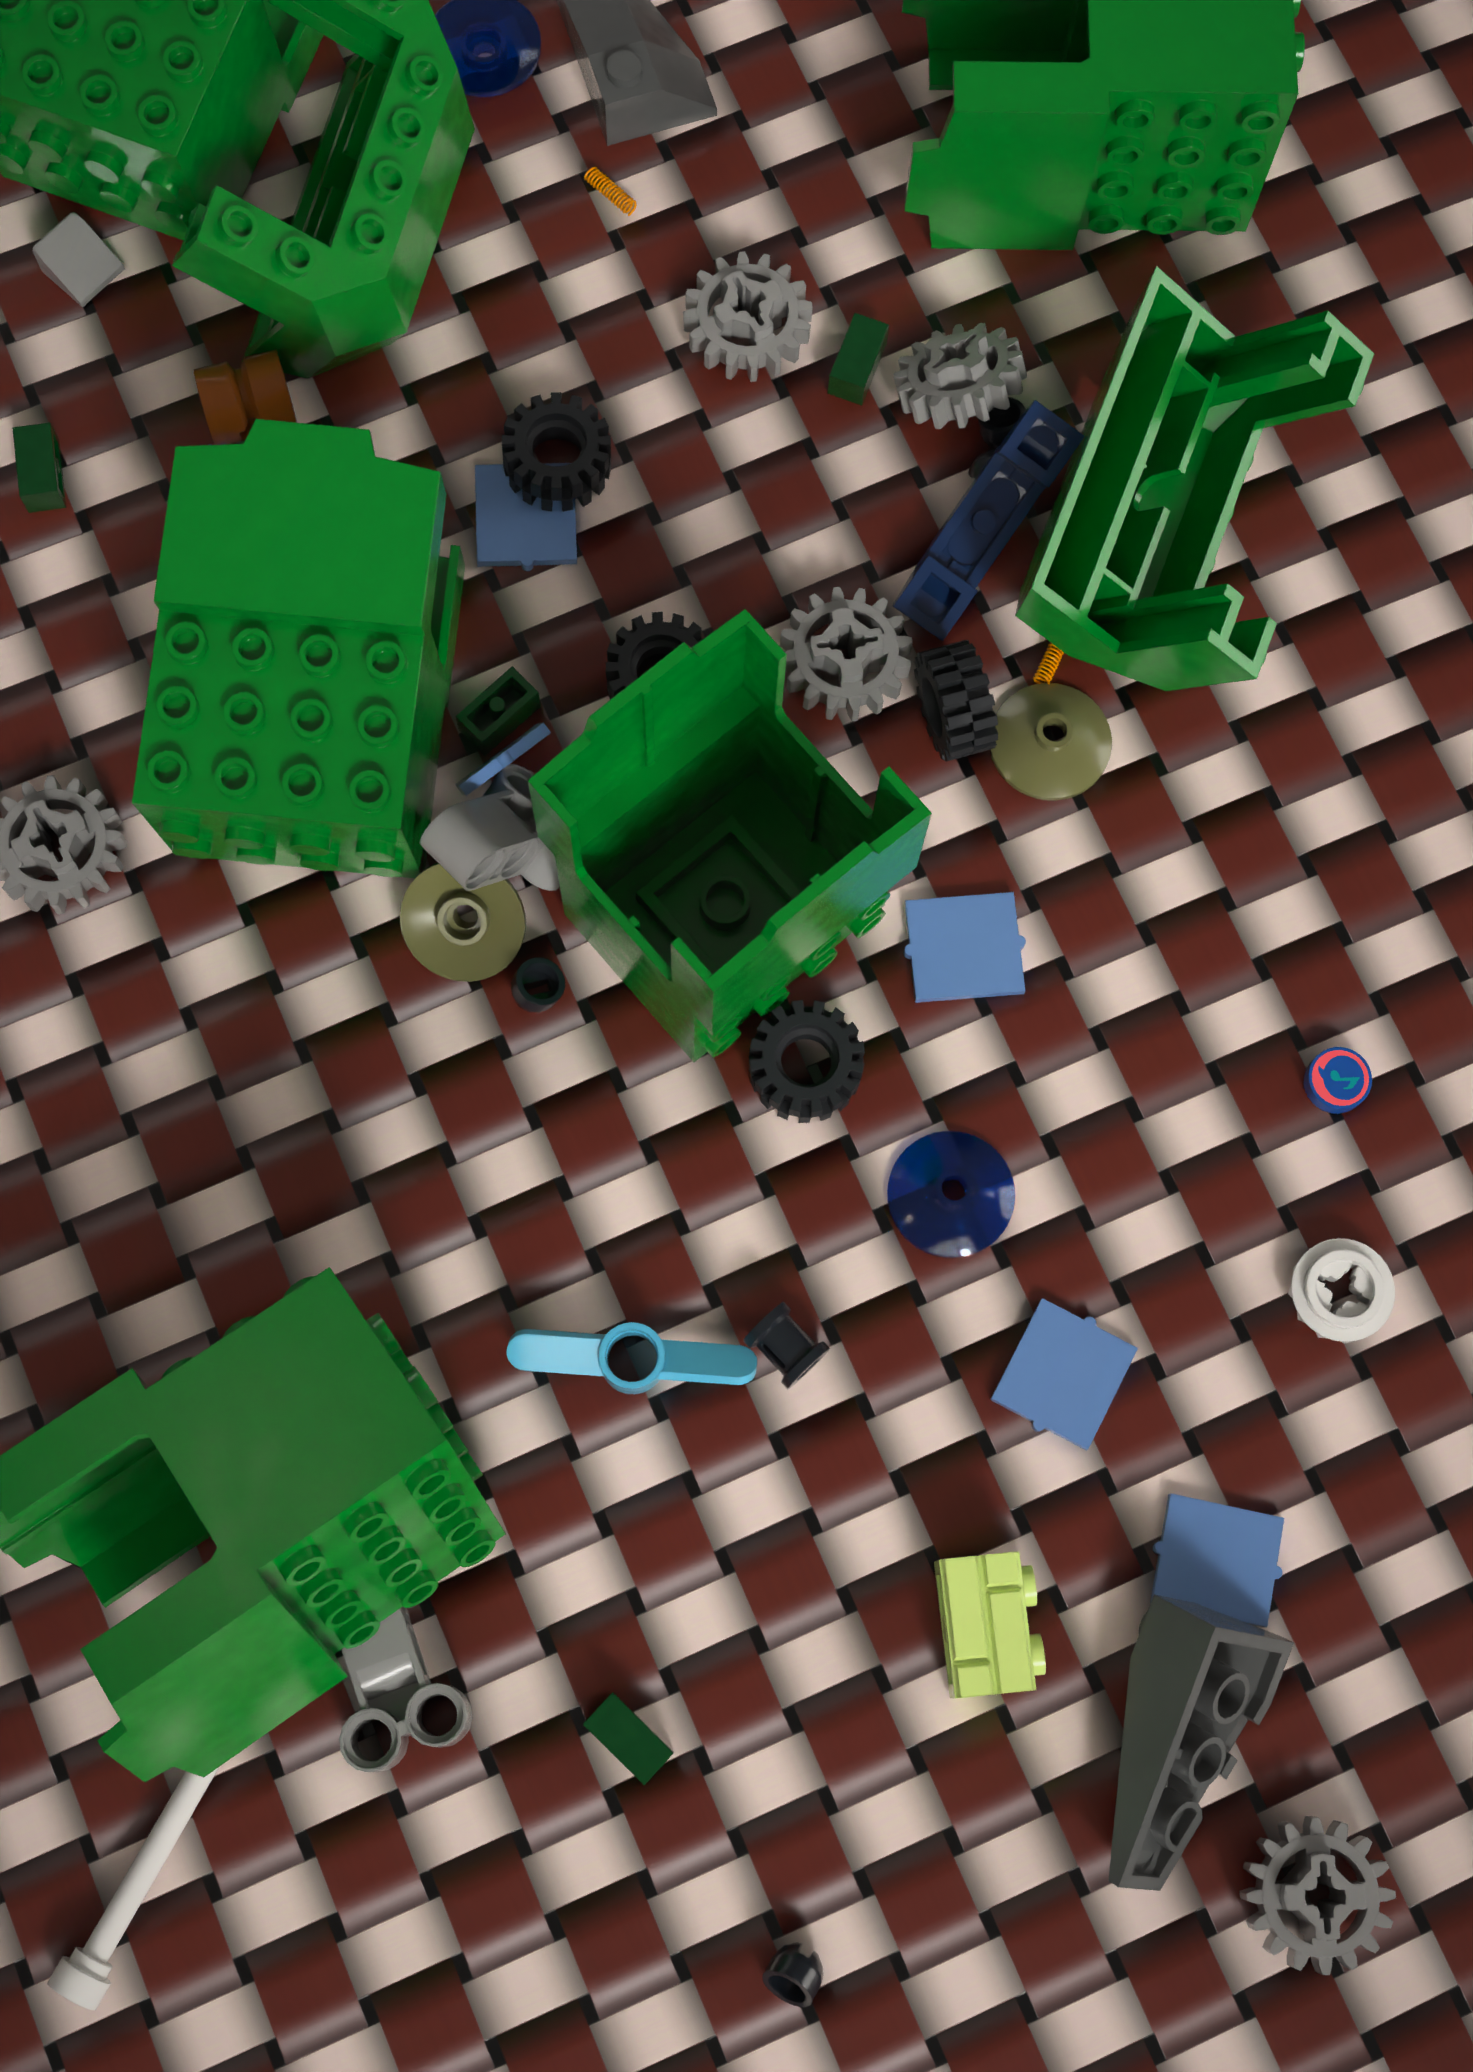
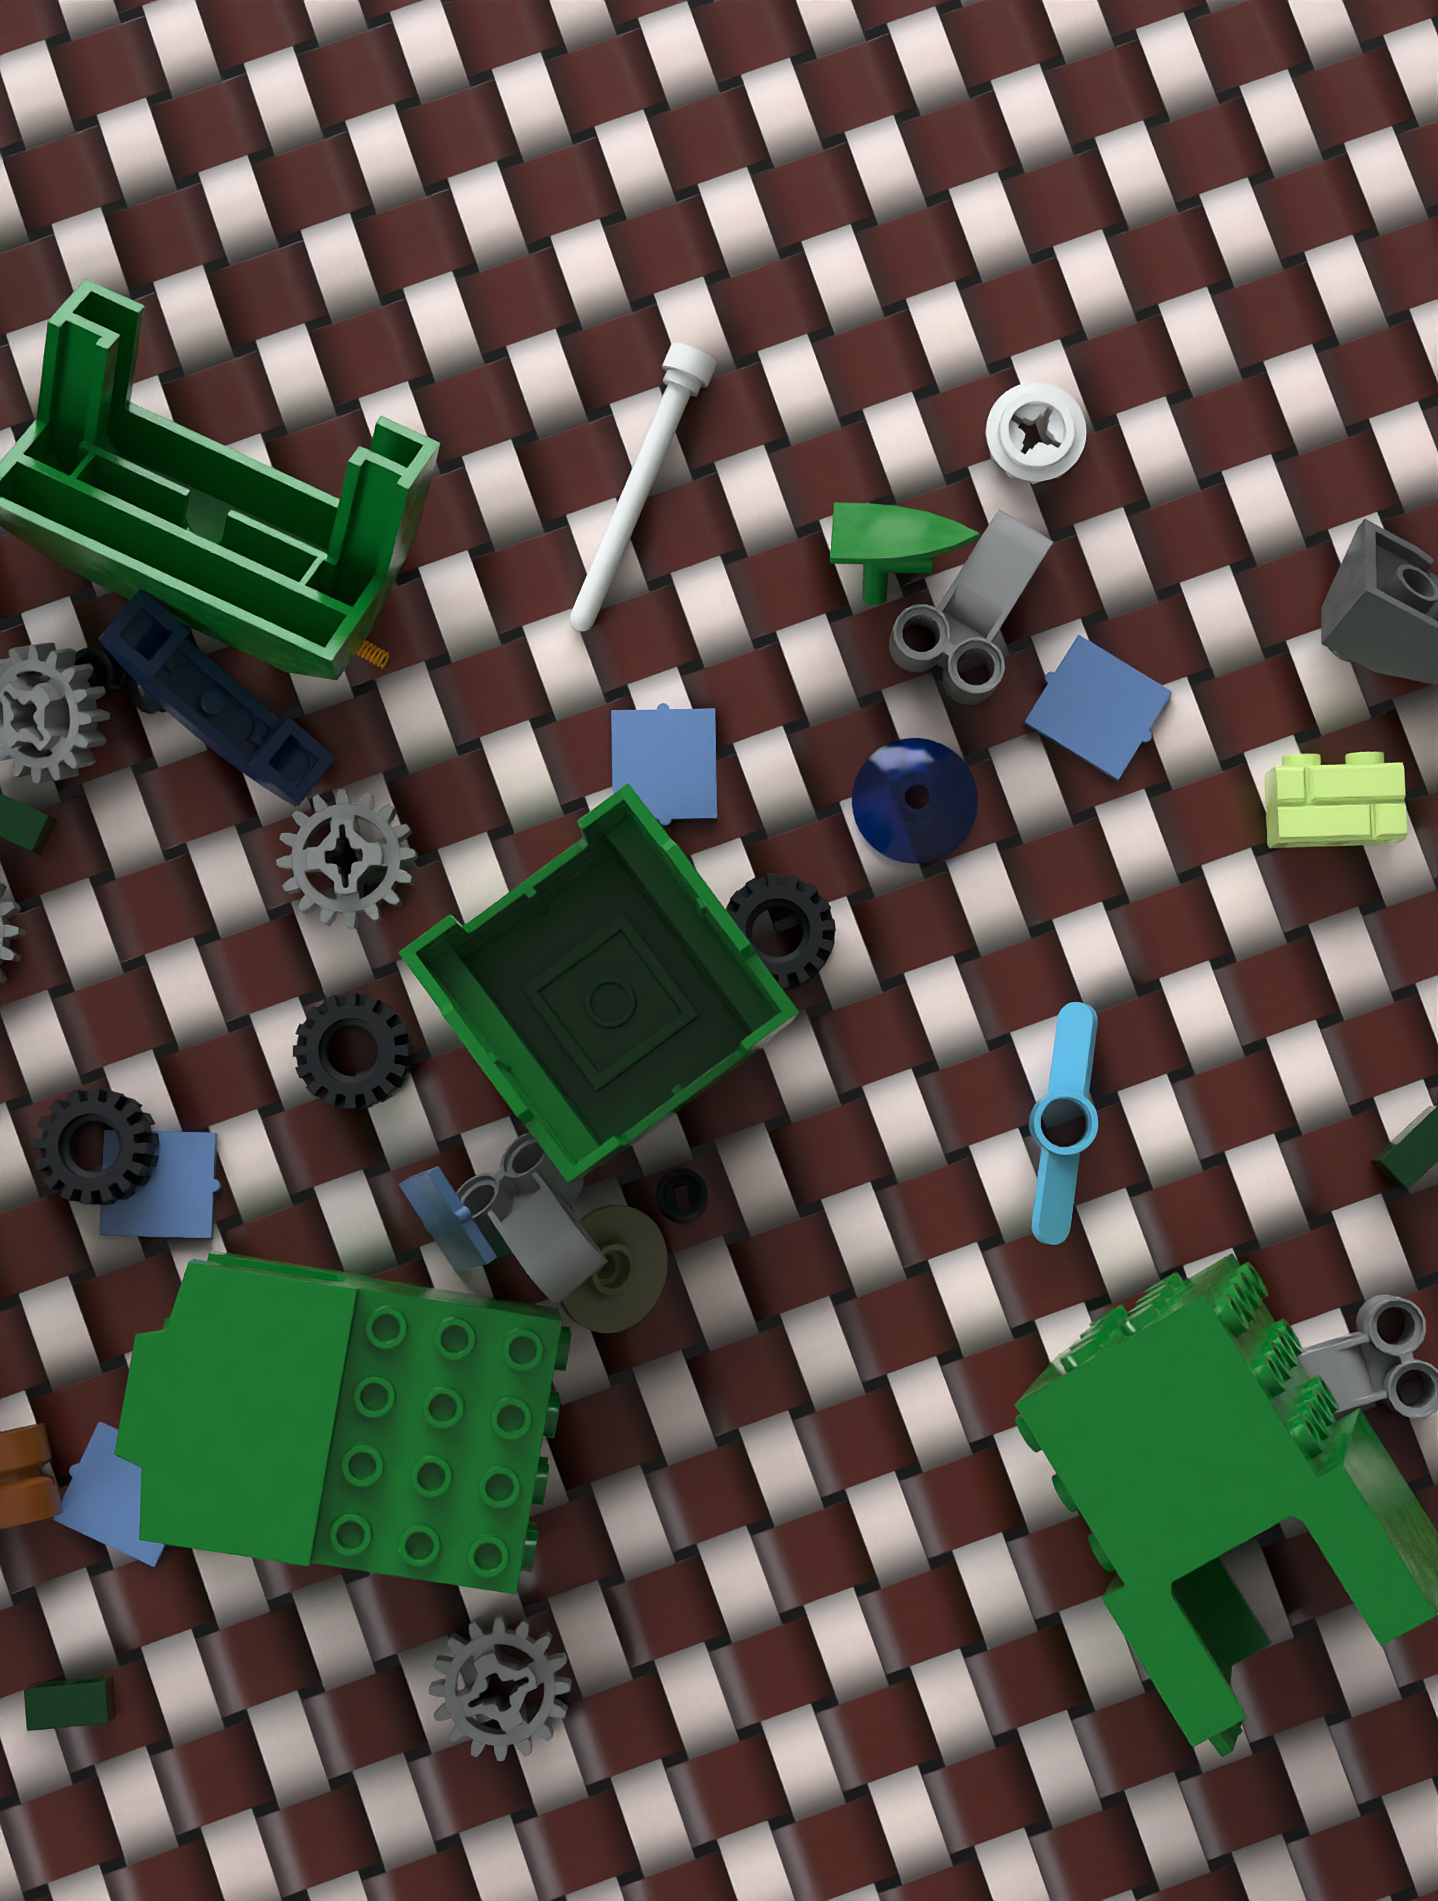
camera: 85 degrees left, 10 degrees up
dark green piece [455,666,541,756] -> none
black bush [743,1302,830,1389] -> none
black tyre [914,640,998,761] -> none
olive dish [990,683,1112,801] -> none
medium blue piece [1150,1494,1284,1627] -> none
blue tile [1304,1047,1372,1114] -> none
none -> white piece [570,342,718,631]
none -> green shield [830,502,980,605]
none -> light grey piece [889,509,1053,705]

